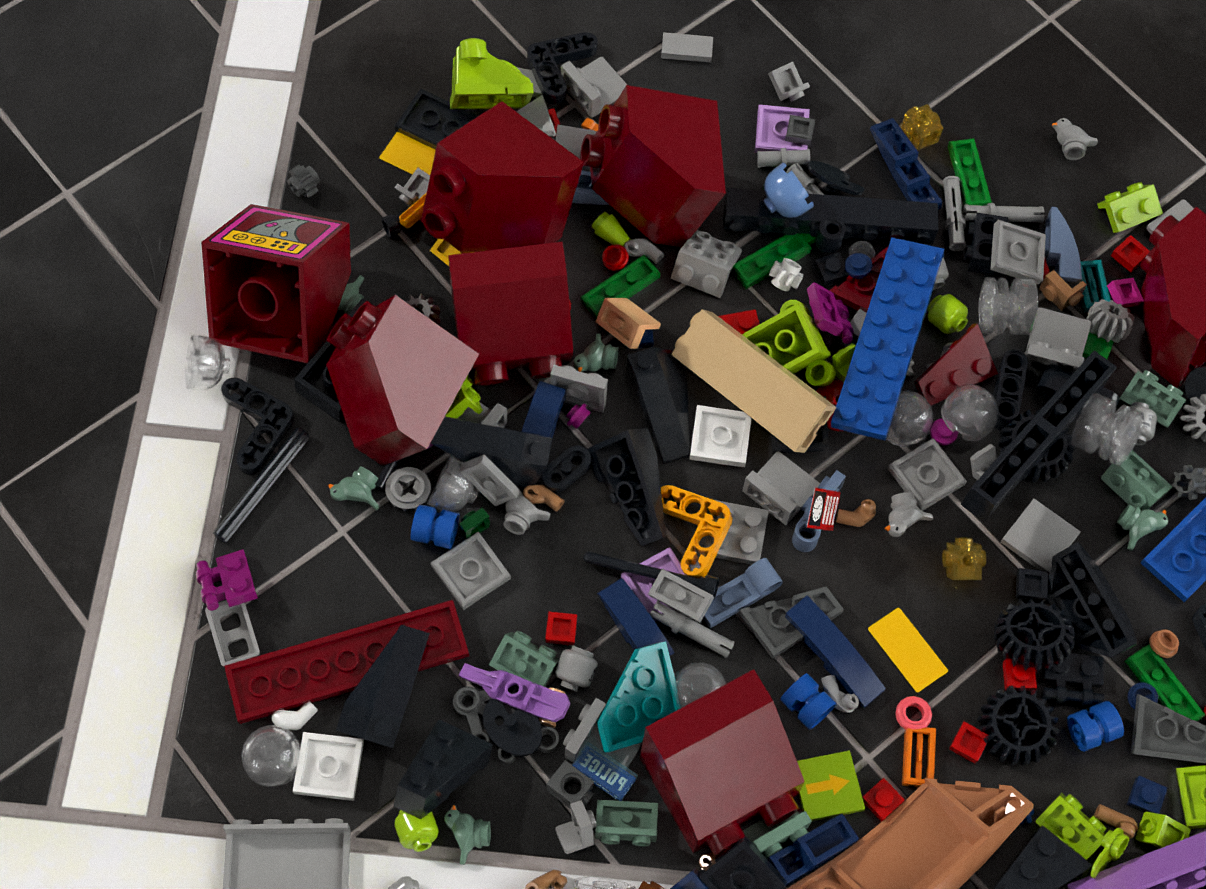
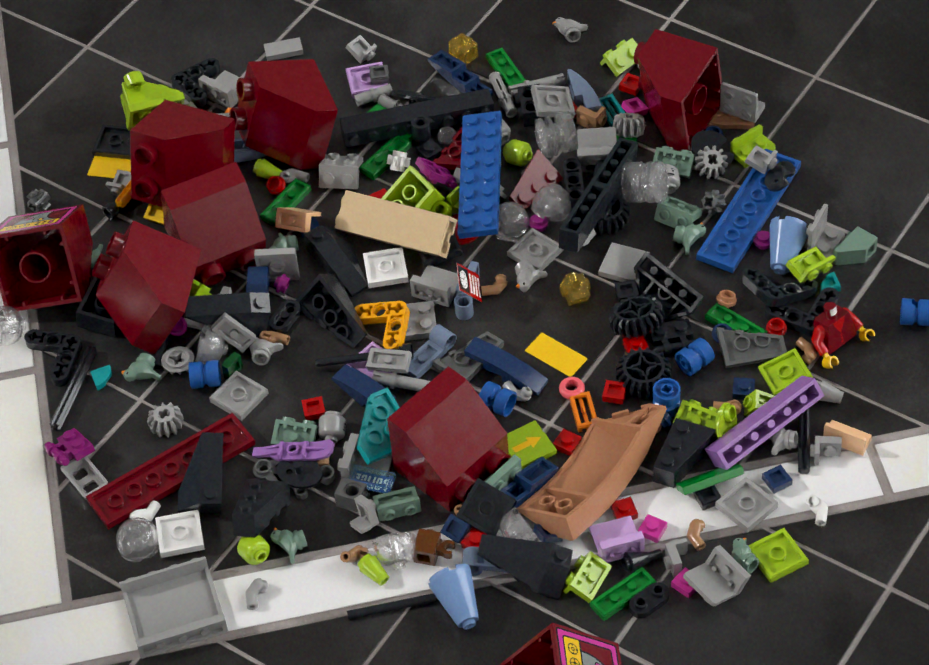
camera: 10 degrees left, 15 degrees down
medium blue cylinder [763,163,814,218] -> none
dark blue plate [845,253,872,279] -> none
none -> teal tile [90,365,112,391]
none -> light grey gear [147,402,184,438]
none -> blue wheel [653,378,681,417]

